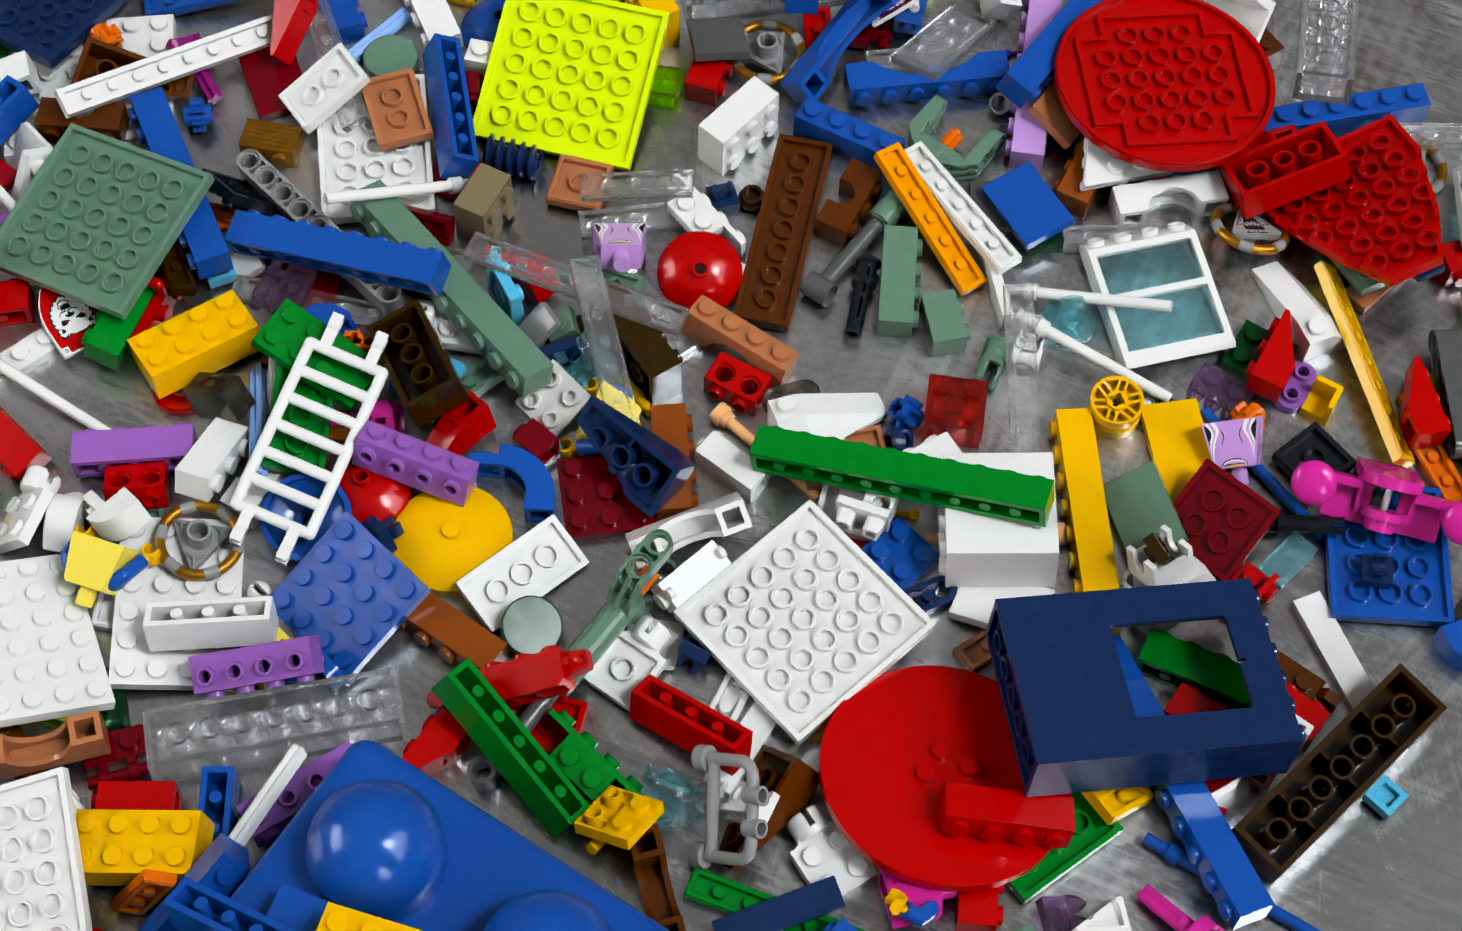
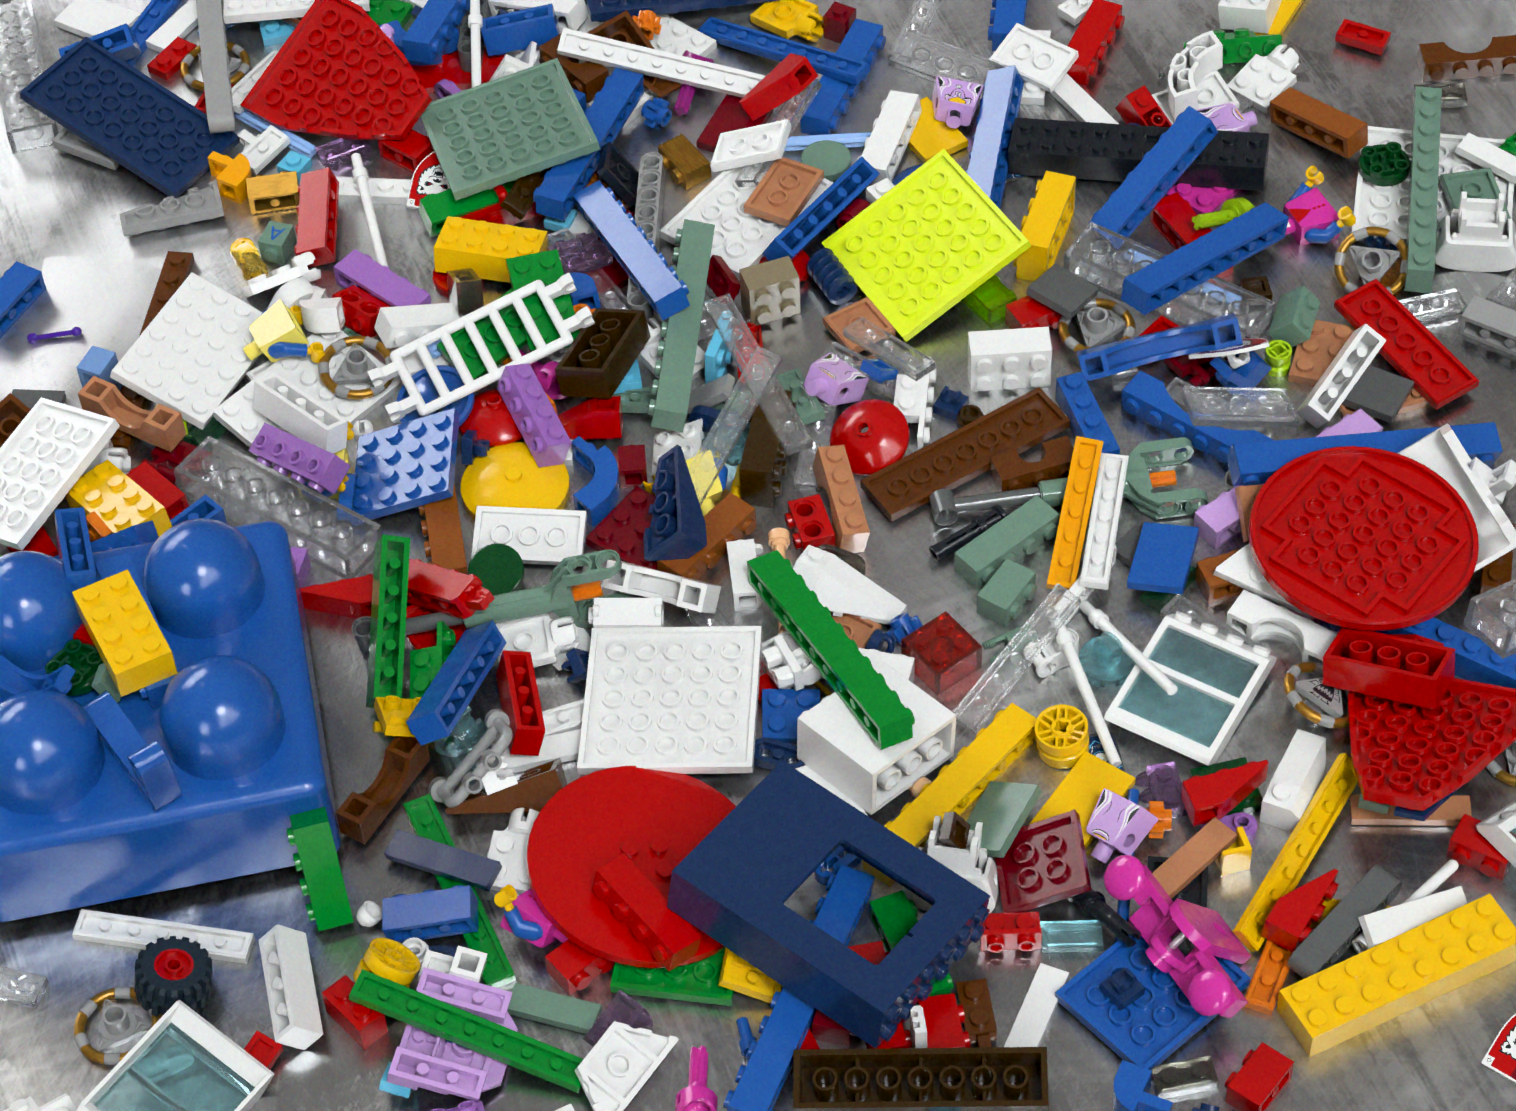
camera: 50 degrees right, 10 degrees down
white bar [323,176,470,204] -> none
none -> blue brick [406,620,507,745]
none -> blue plate [860,358,899,383]
none -> nougat tile [1152,817,1238,899]

